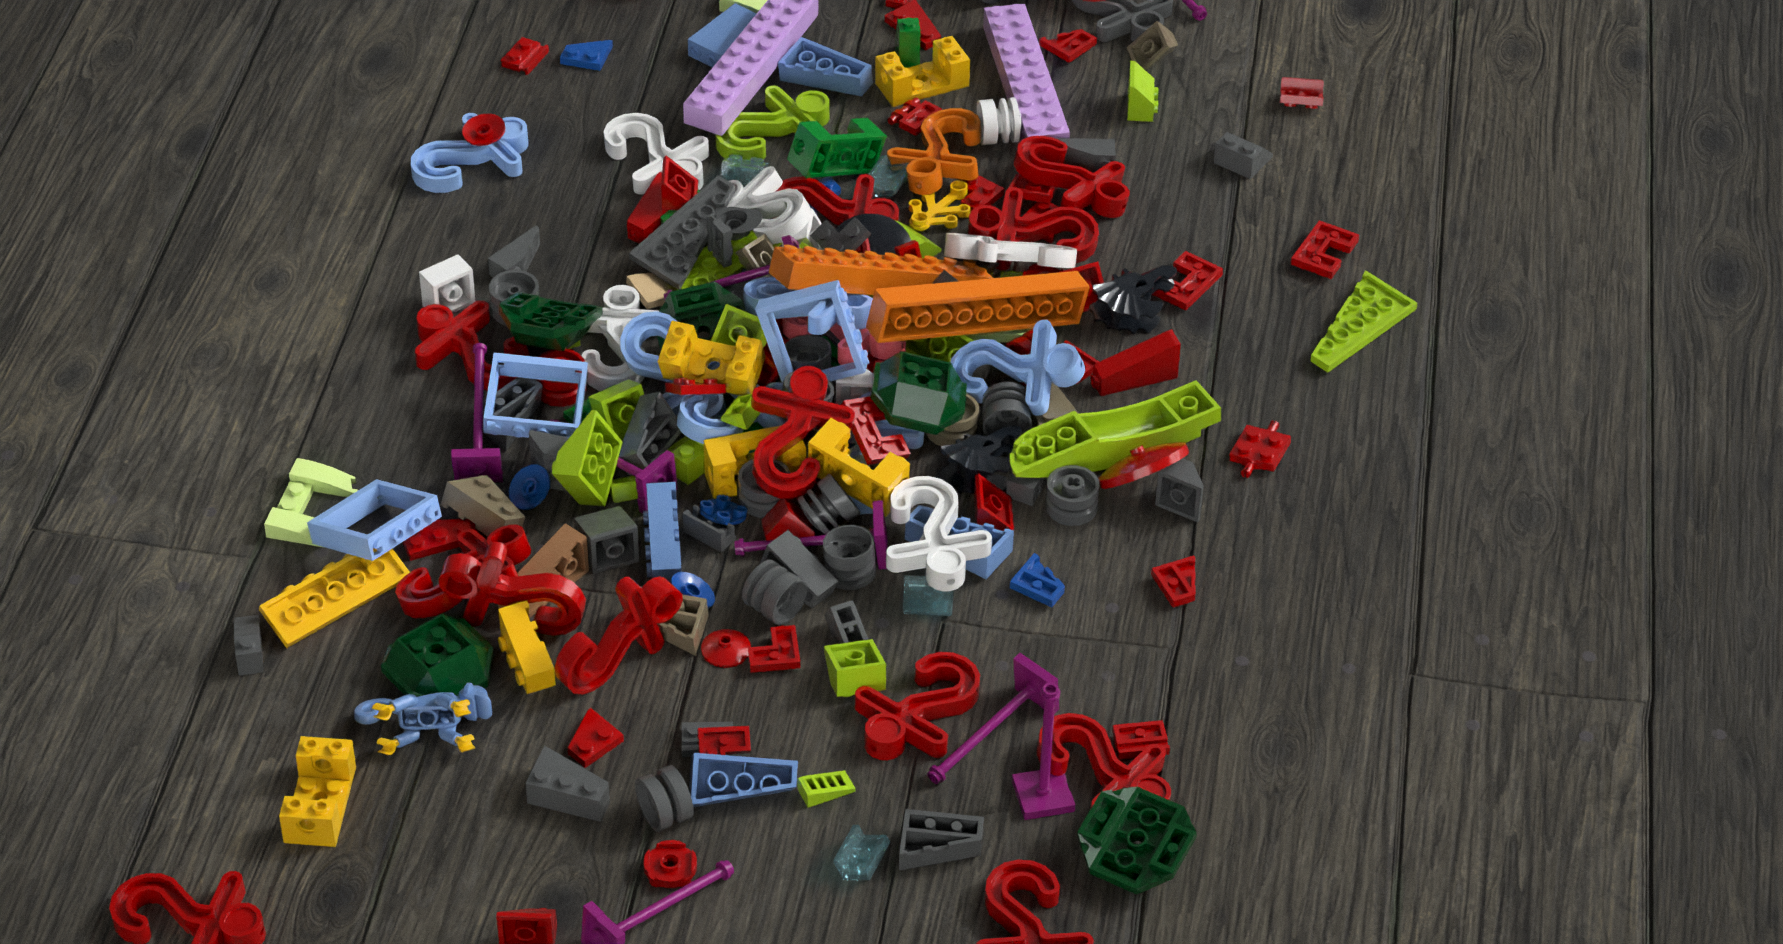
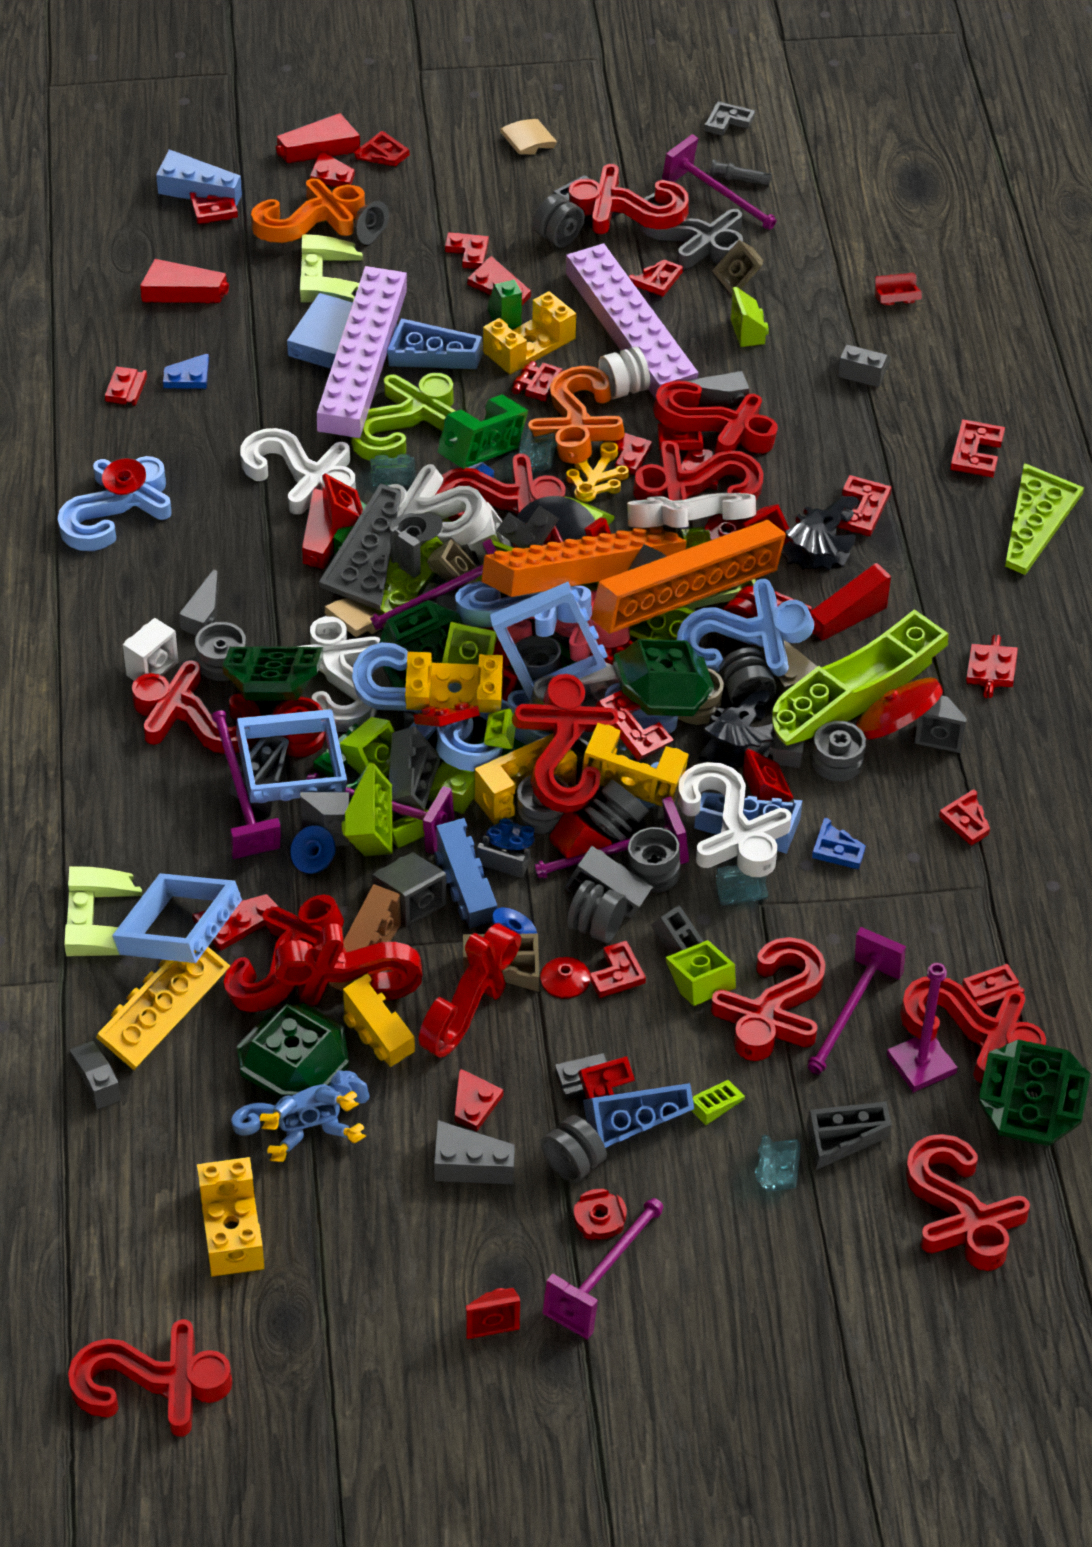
camera: 15 degrees left, 5 degrees up
dark tan wedge [440,475,525,537] -> none

